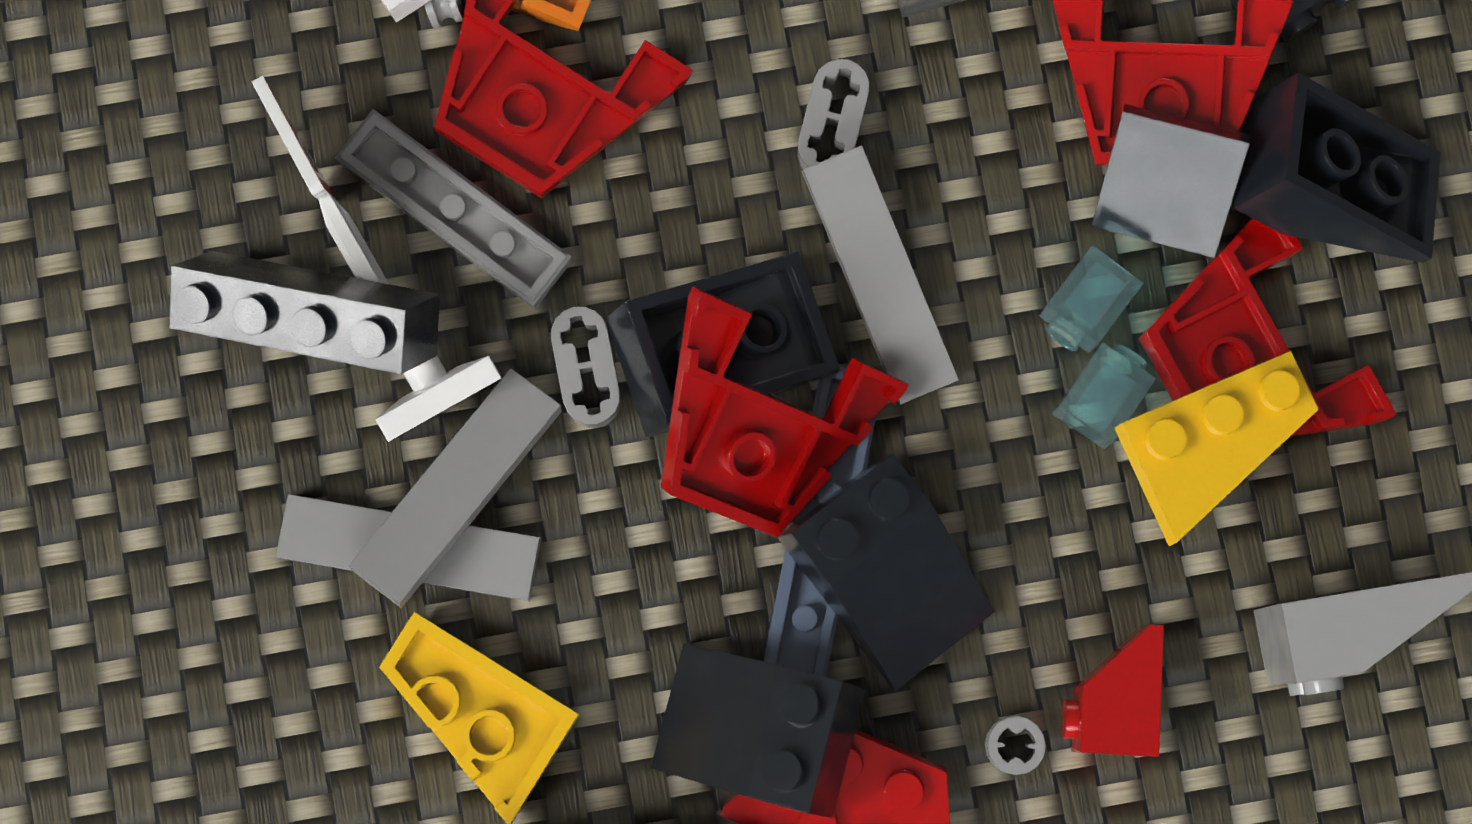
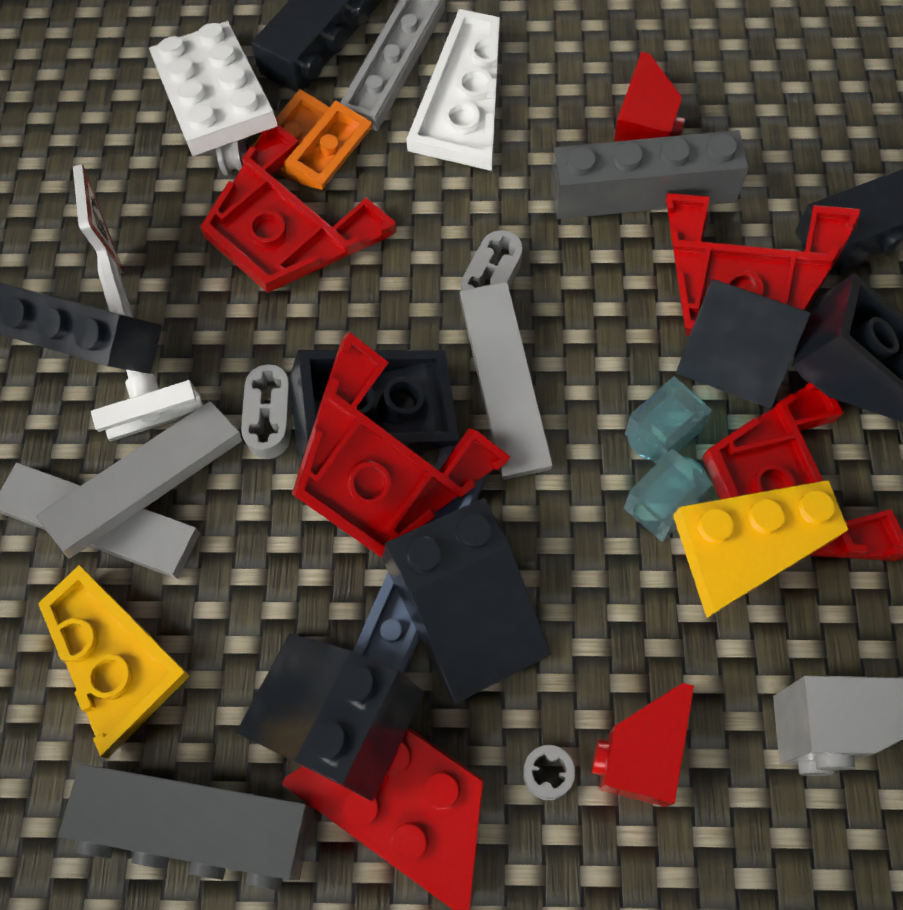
camera: 15 degrees right, 15 degrees down
light grey tile [334,109,573,309] -> none

